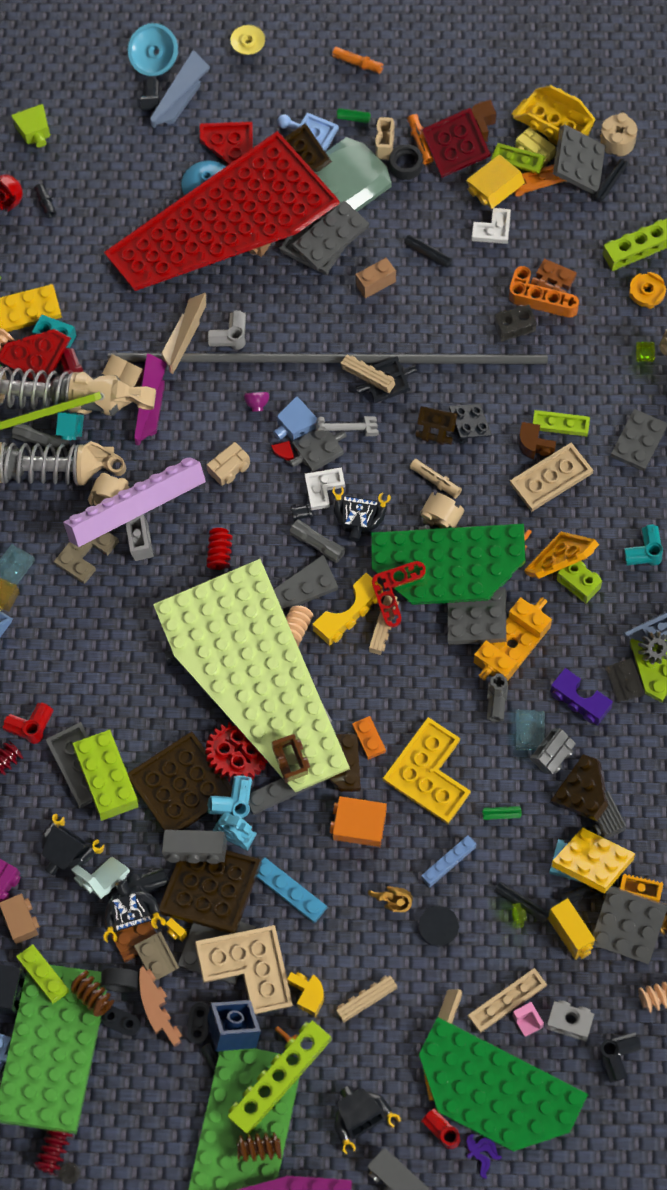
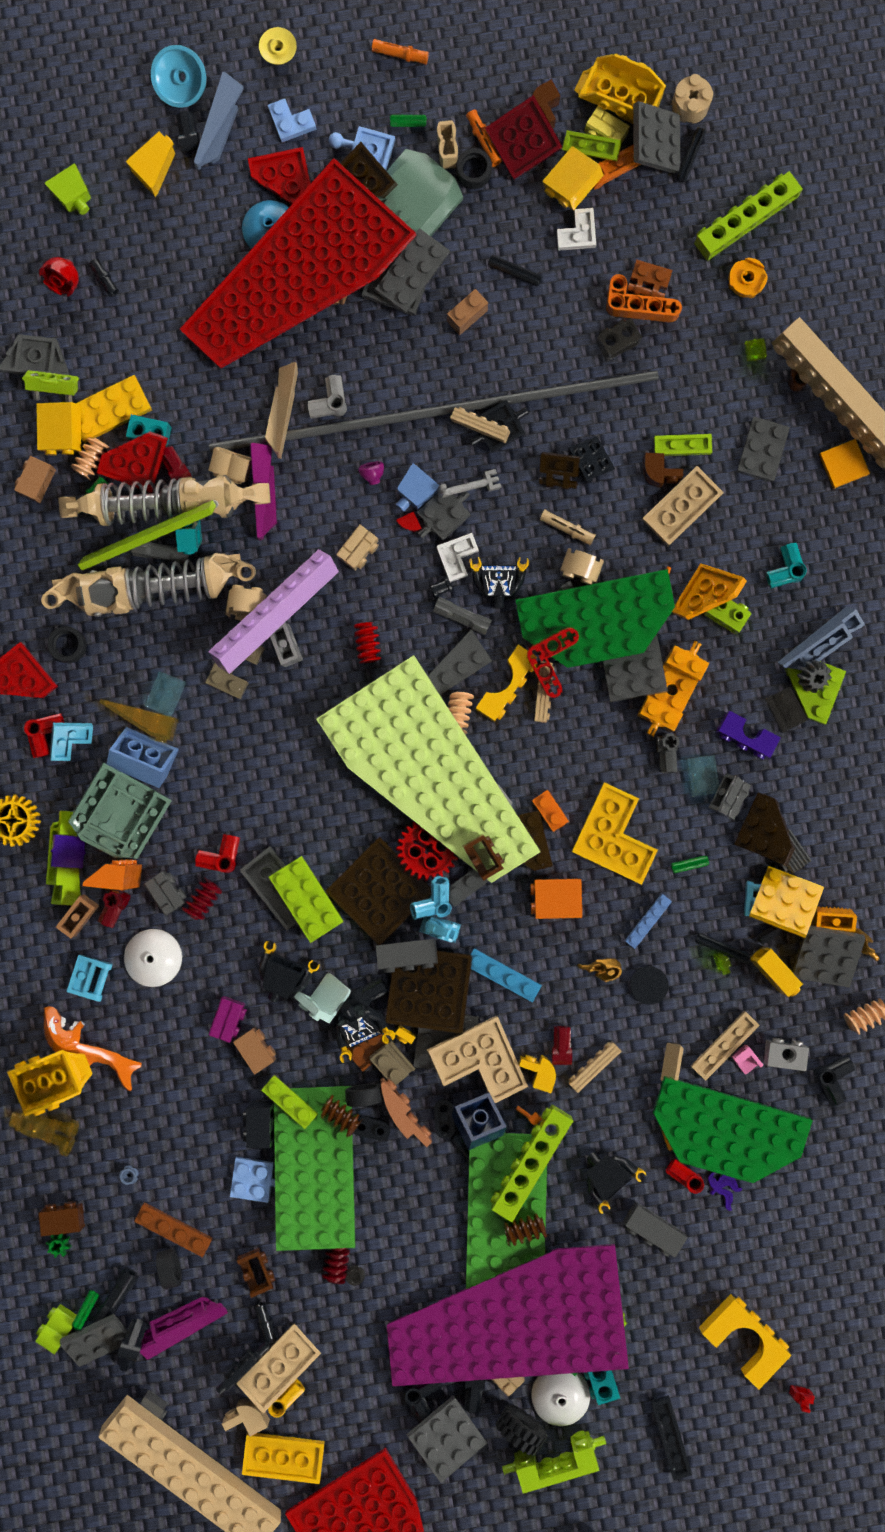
camera: 10 degrees left, 20 degrees up
none -> yellow slope [126,131,175,196]
none -> light blue plate [268,99,317,142]
none -> dark red piece [552,1026,572,1065]

